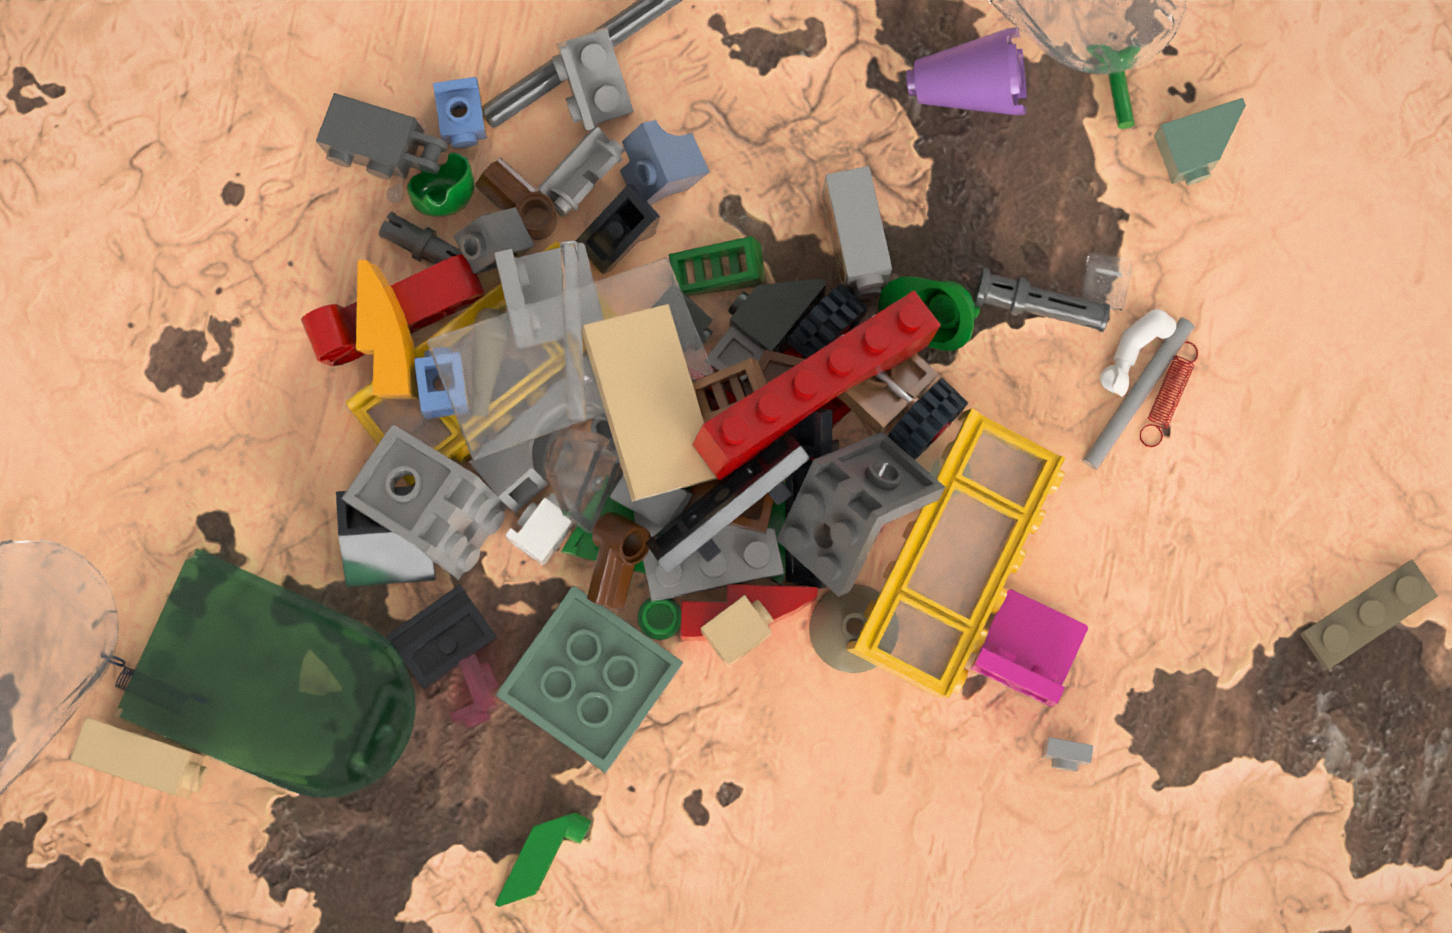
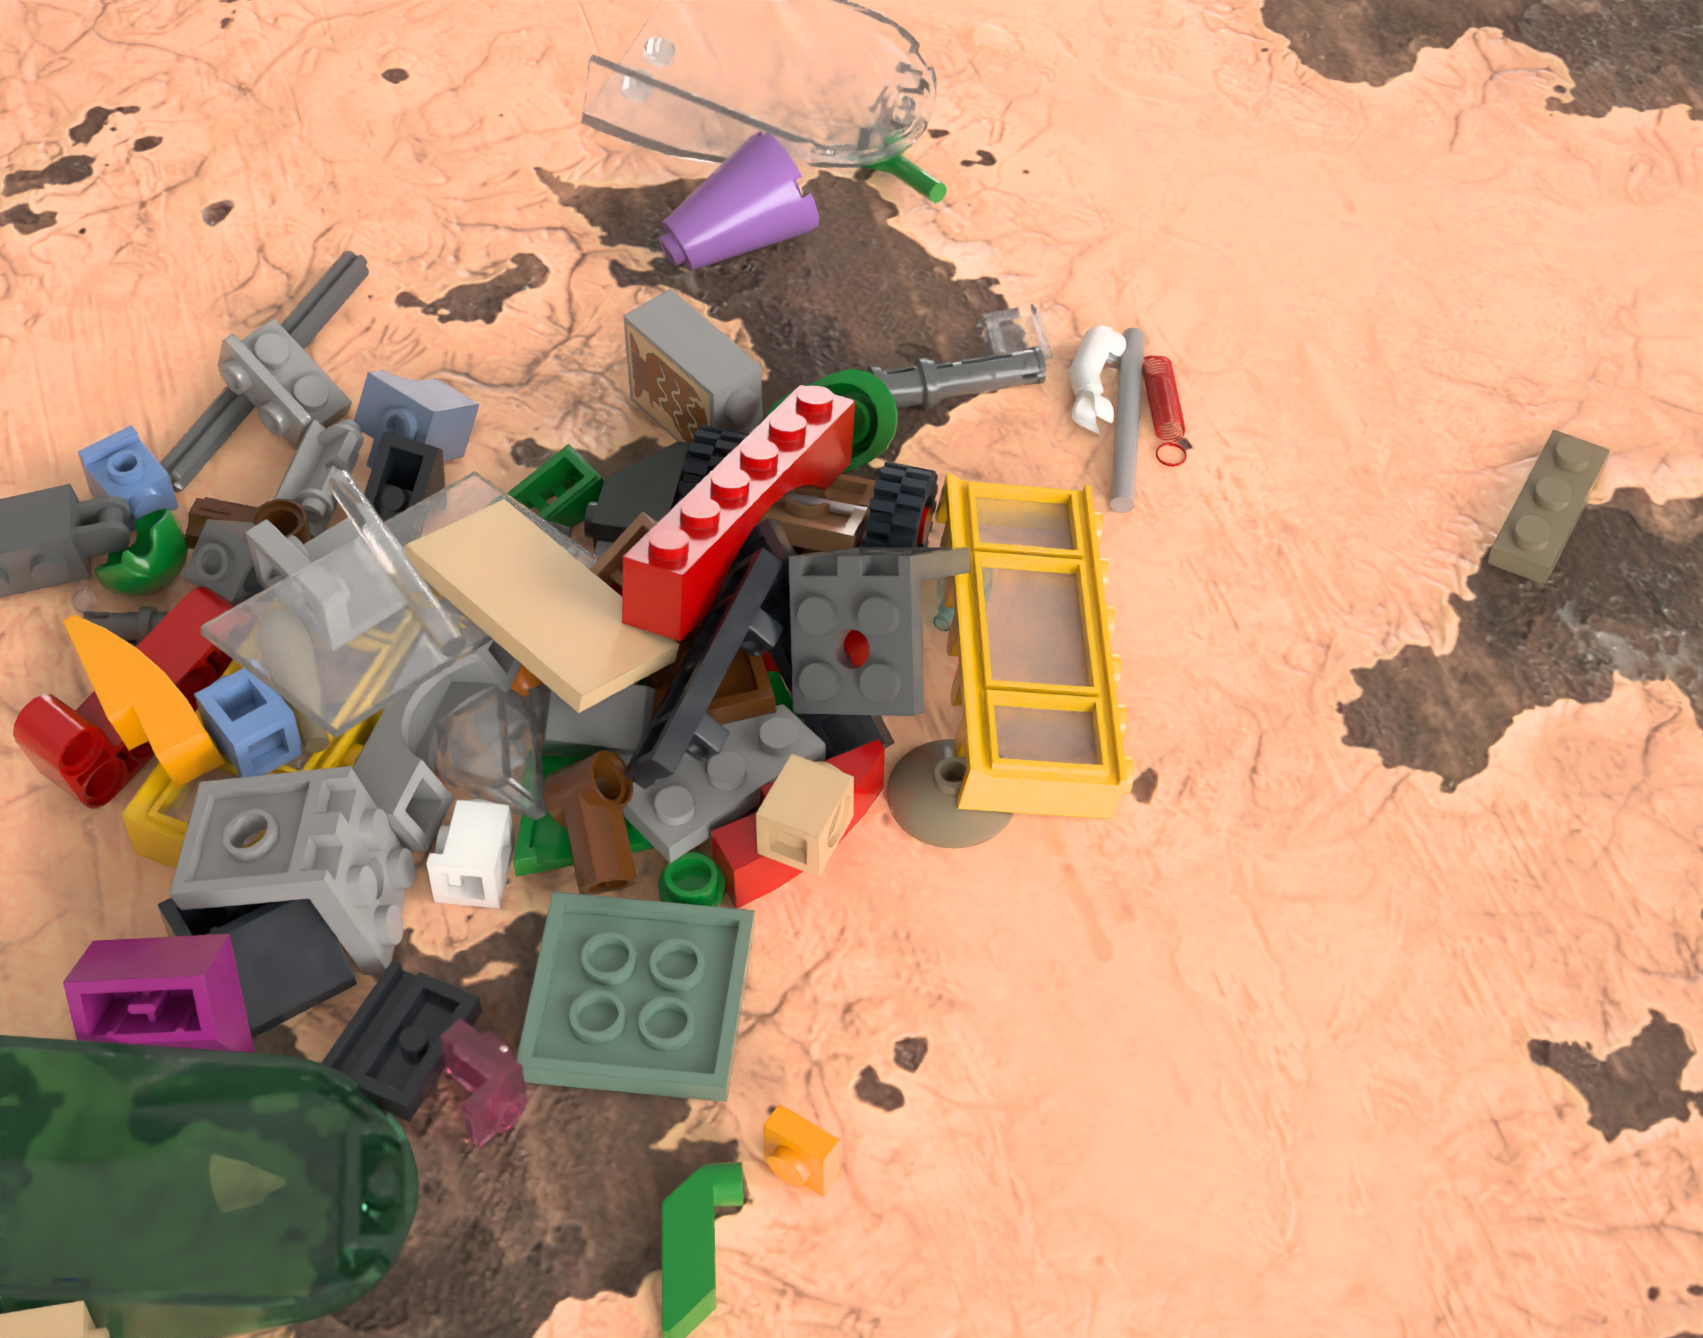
camera: 25 degrees left, 30 degrees down
dark pink bracket [970,589,1088,707] -> none
light grey plate [1041,737,1094,772] -> none
sand green slope [1154,97,1246,185] -> none
none -> magenta slope [63,934,256,1071]
none -> light orange plate [763,1104,840,1196]

